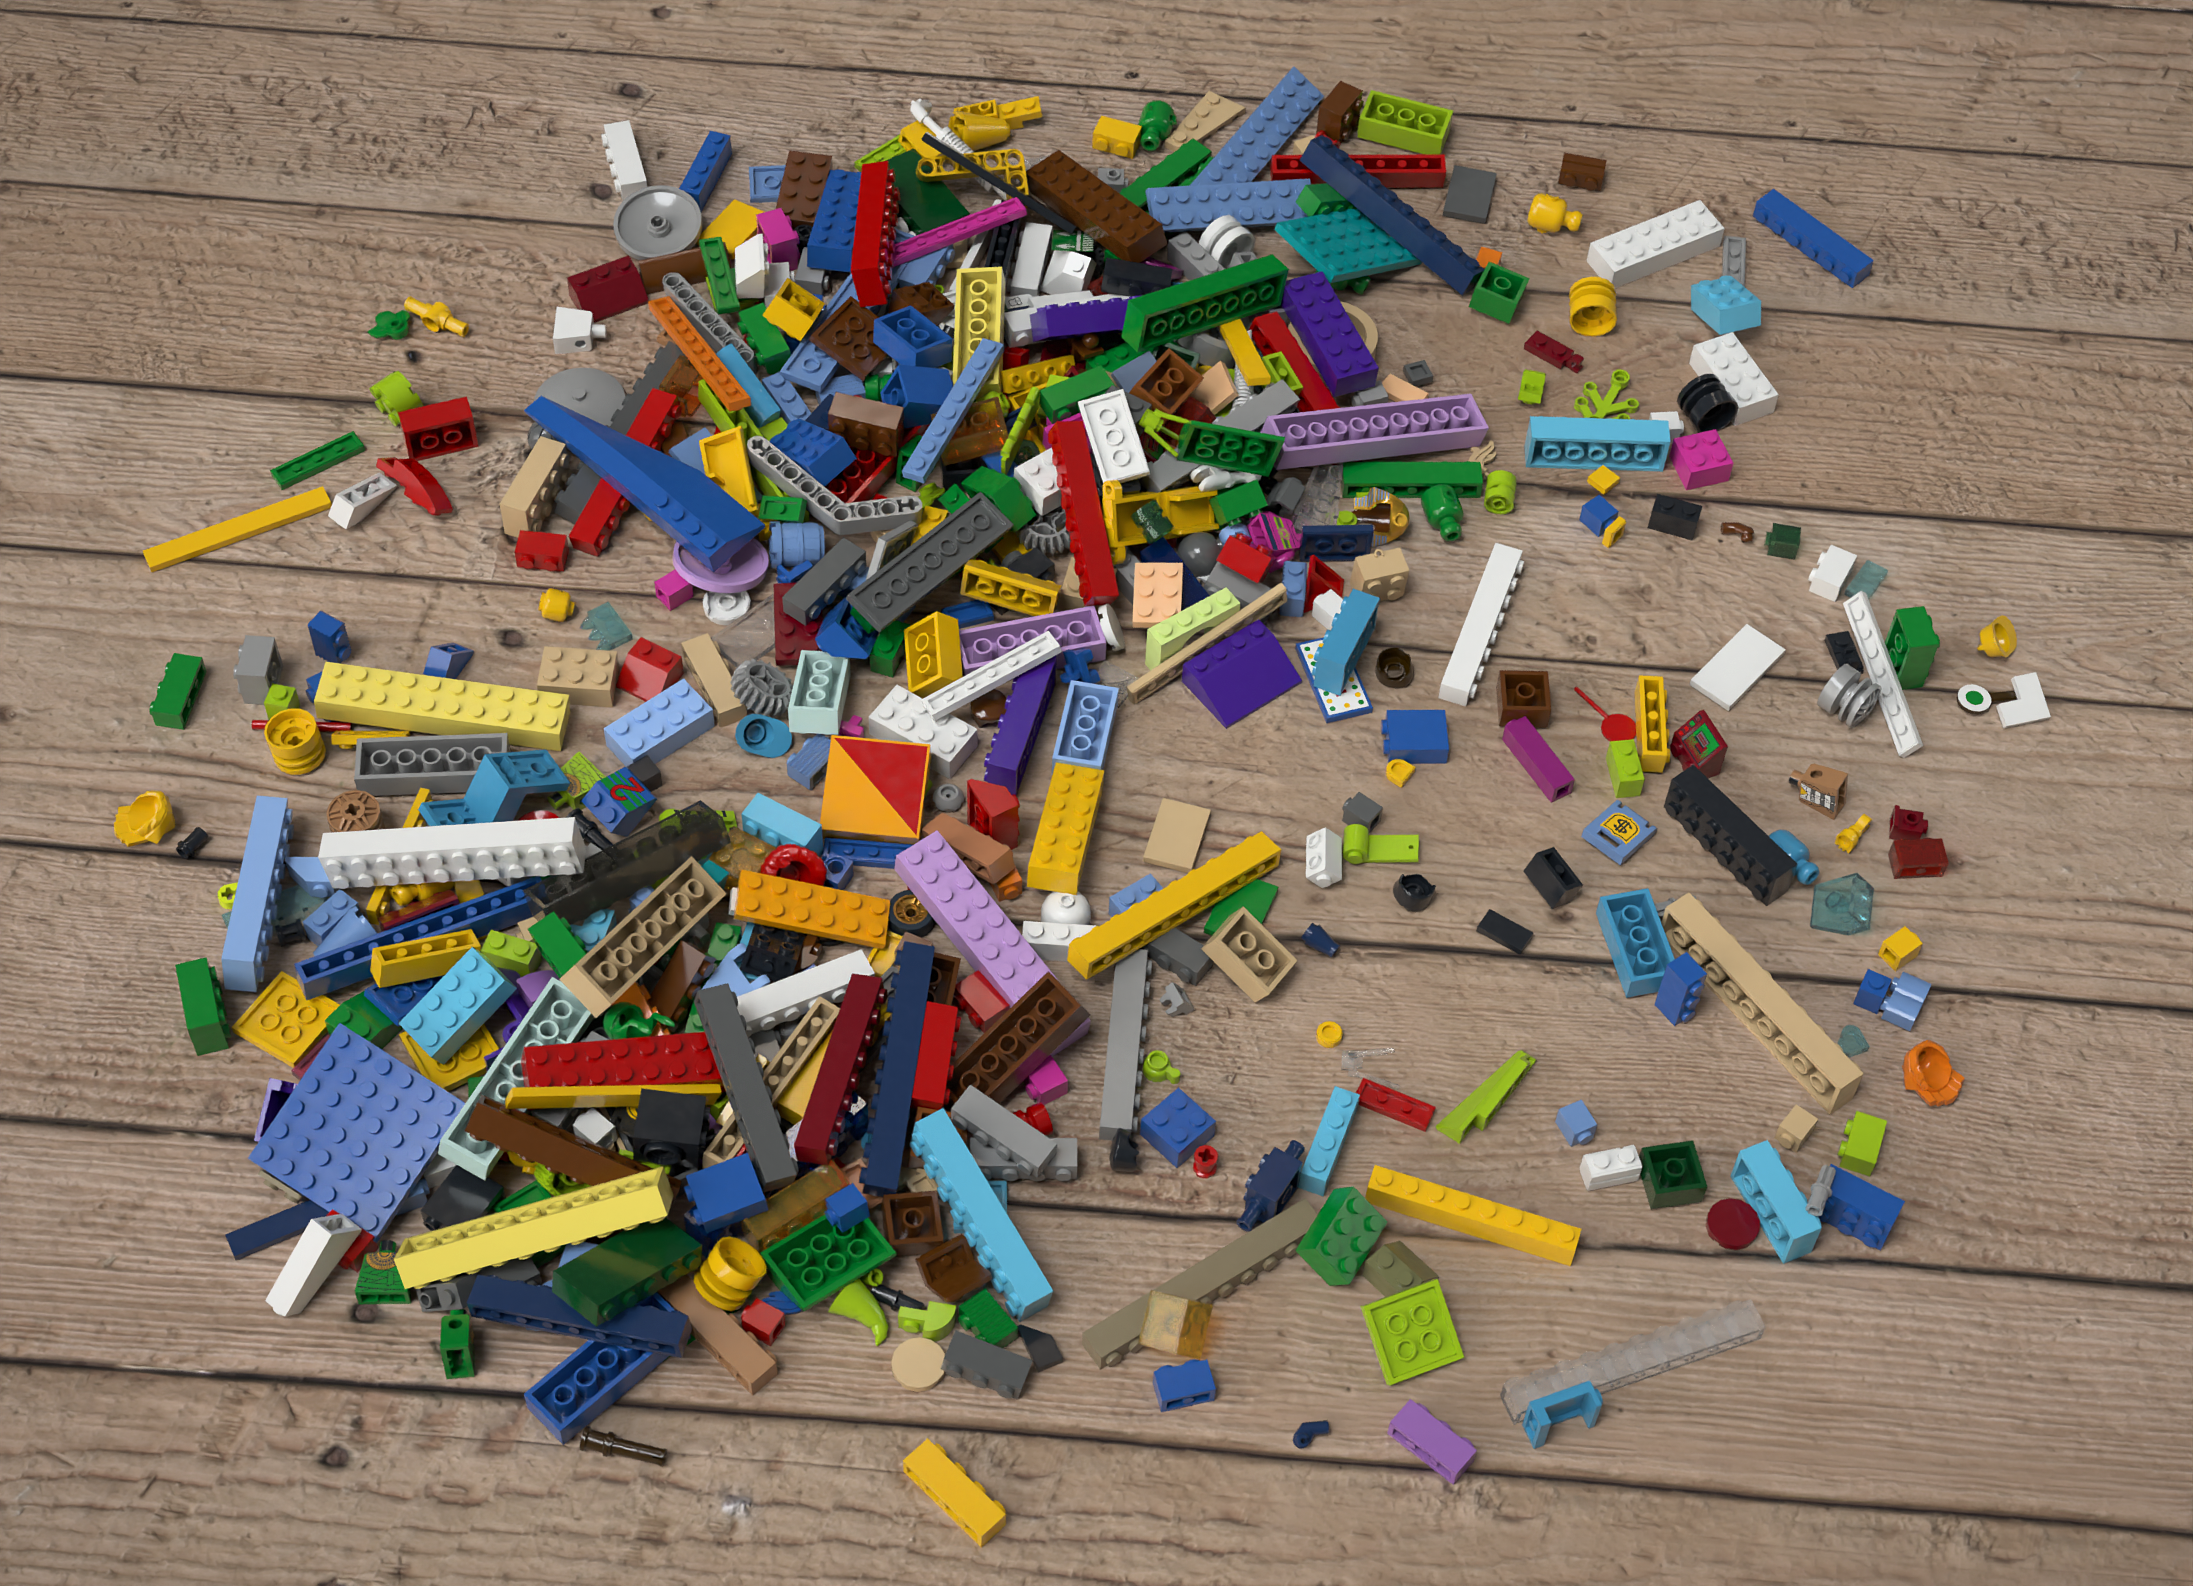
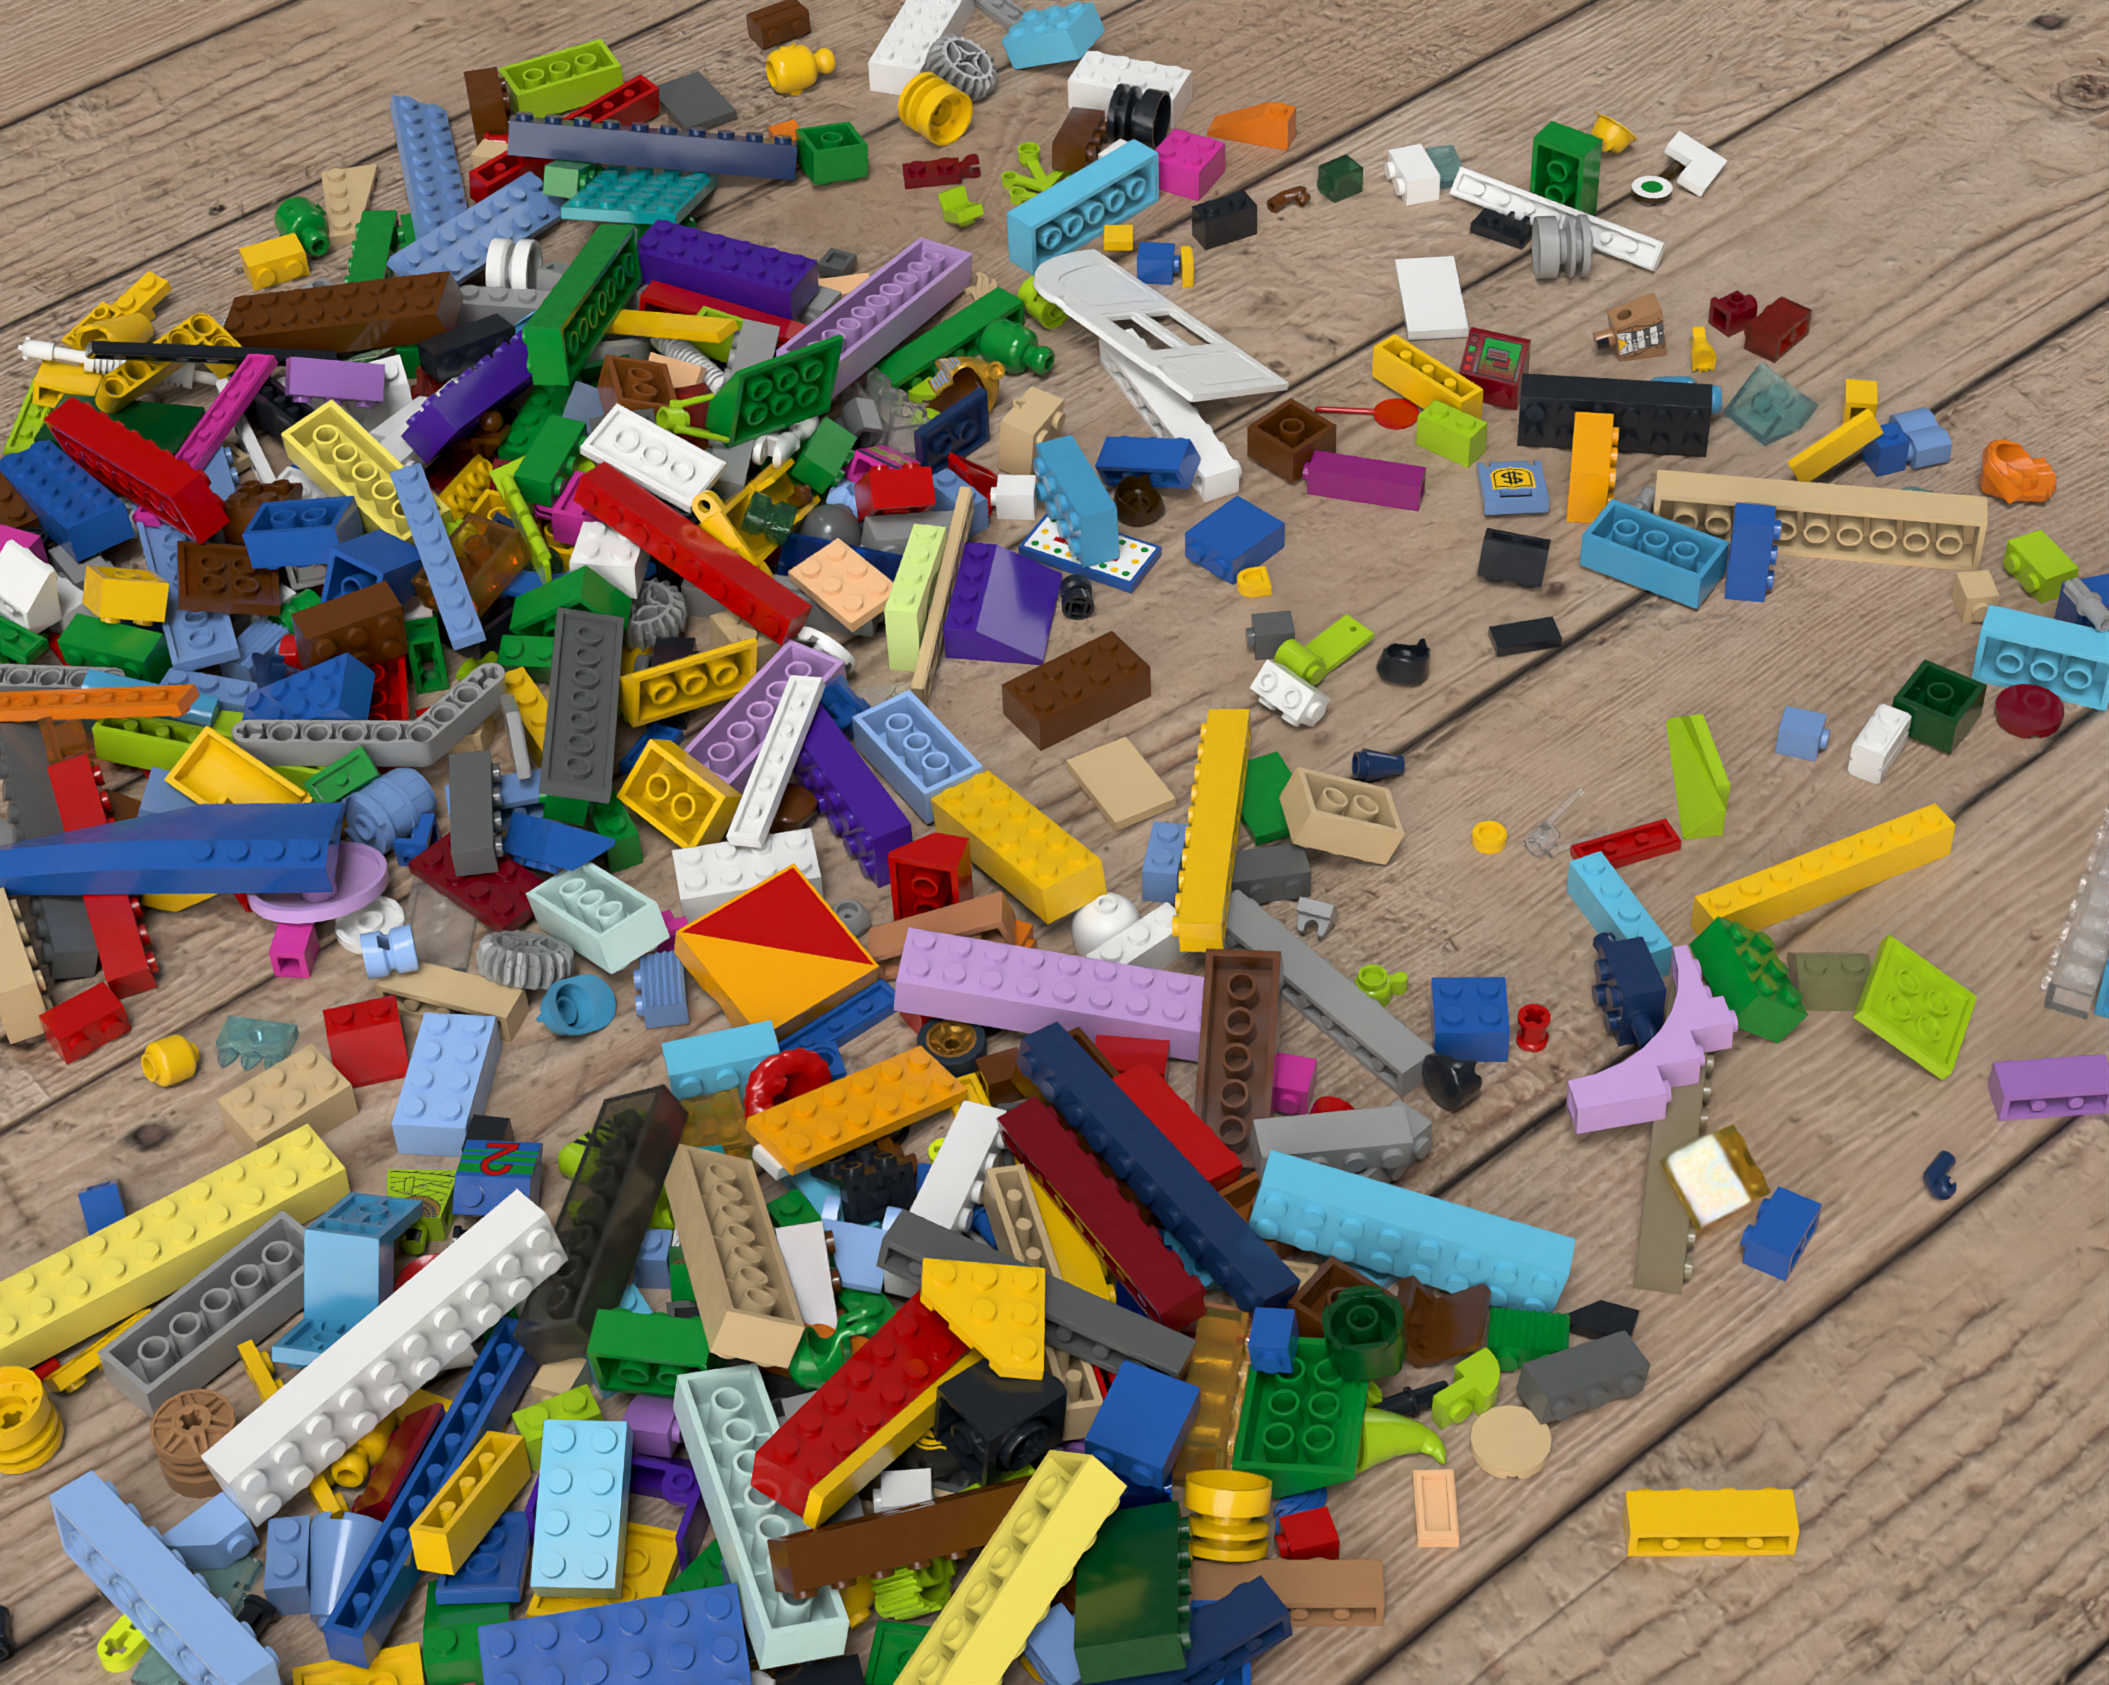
camera: 40 degrees left, 10 degrees down
none -> medium lavender brick [285,357,385,408]
none -> light blue wheel [360,924,420,980]
none -> reddish brown arm [787,483,813,509]
none -> yellow plate [920,1258,1045,1380]
none -> light grey gear [925,33,999,103]
none -> reddish brown brick [1001,631,1151,751]
none -> white door [1033,249,1290,402]
none -> reddish brown brick [1052,107,1108,172]
none -> black wheel [1059,574,1094,620]
none -> blue brick [1095,436,1201,489]
none -> orange slope [1207,102,1296,151]
none -> dark green brick [1322,1285,1408,1381]
none -> light nougat tile [1412,1469,1459,1547]
none -> light orange brick [1566,412,1619,523]
none -> lavender arch [1566,945,1738,1134]
none -> yellow tile [1787,408,1883,482]

